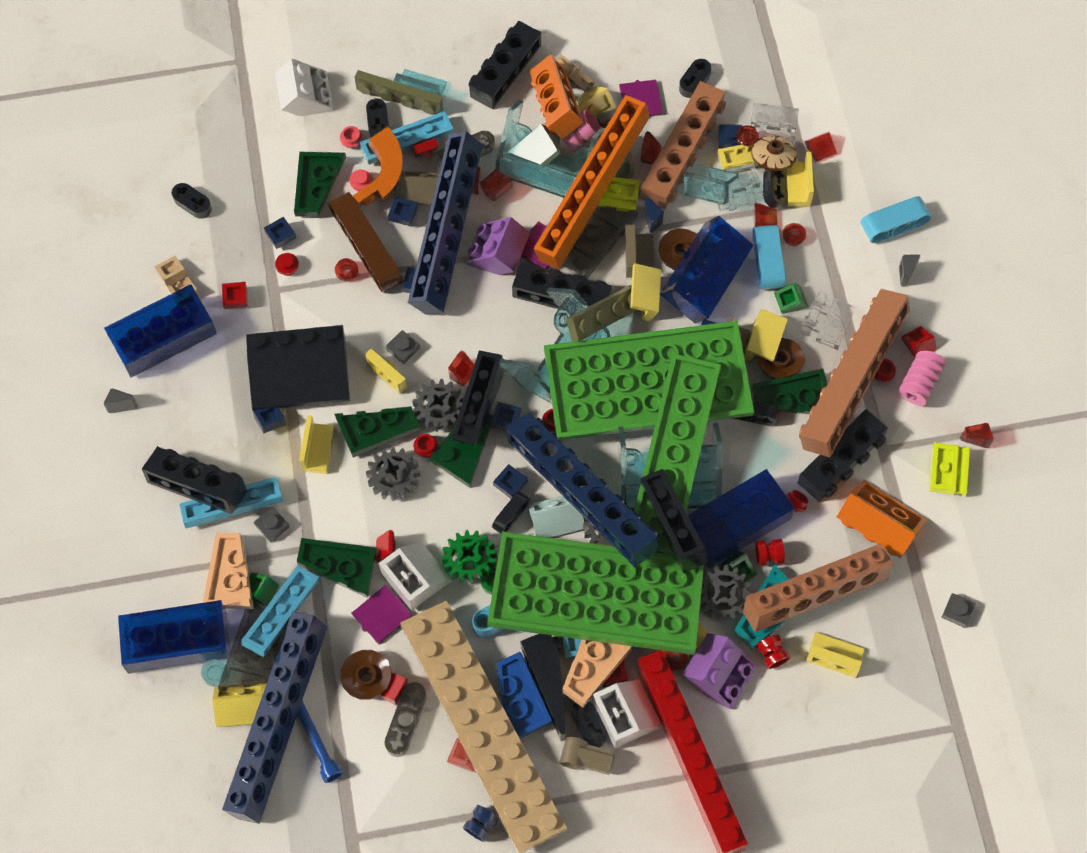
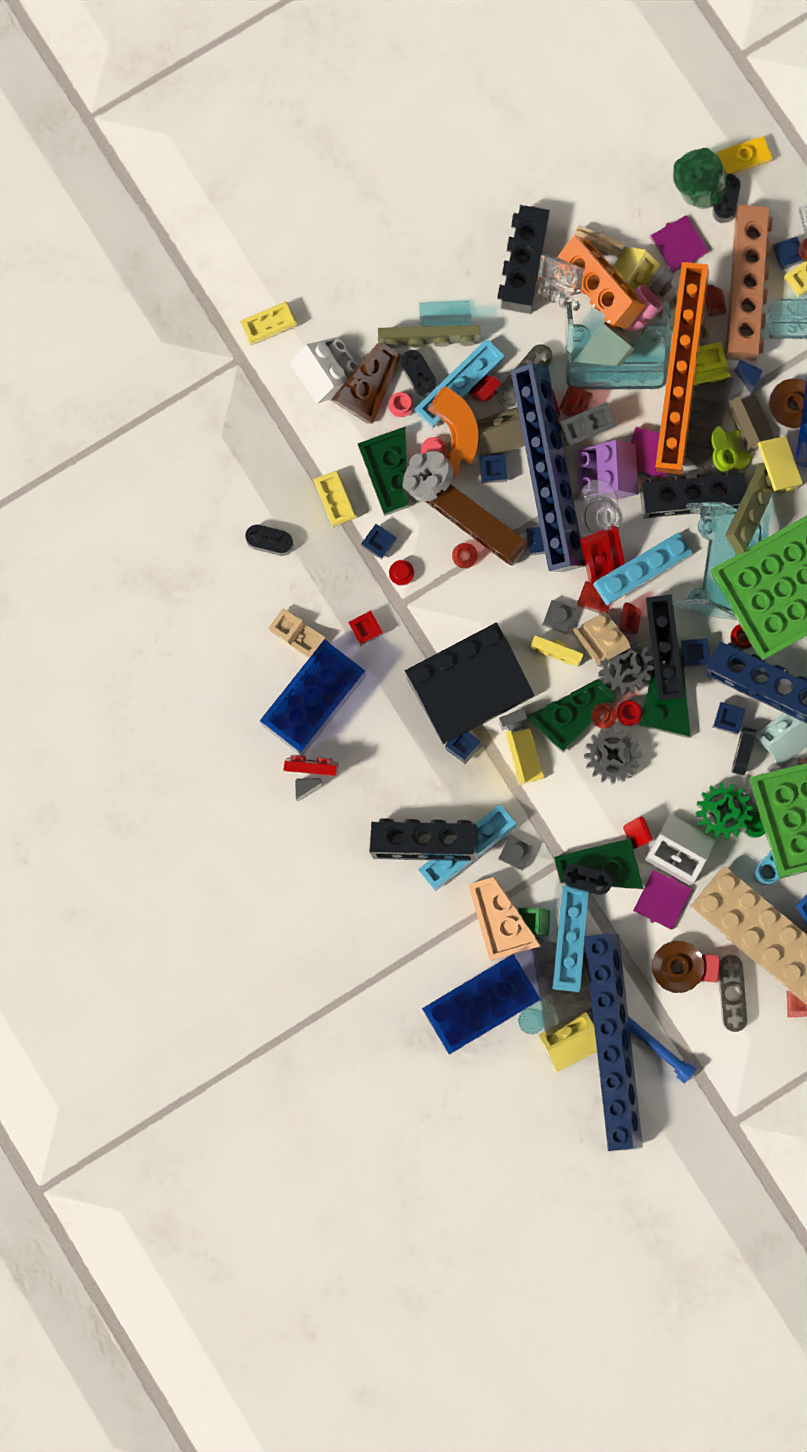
camera: 20 degrees left, 15 degrees up
none -> light yellow plate [240,301,297,345]
none -> red plate [283,755,339,776]
none -> light yellow plate [313,470,356,528]
none -> reddish brown wing [330,343,401,424]
none -> light grey plate [403,451,454,502]
none -> dark grey plate [498,709,527,732]
none -> clear plate [538,253,584,311]
none -> dark grey hinge [559,402,617,447]
none -> black beam [562,864,612,895]
none -> tan plate [573,611,631,665]
none -> clear red slope [577,581,610,614]
none -> clear piece [580,480,623,536]
none -> red plate [580,525,625,584]
none -> clear red plate [591,703,617,729]
none -> medium azure plate [593,532,693,606]
none -> clear green brick [673,147,730,209]
none -> lime plate [712,426,752,472]
none -> yellow plate [715,136,772,175]

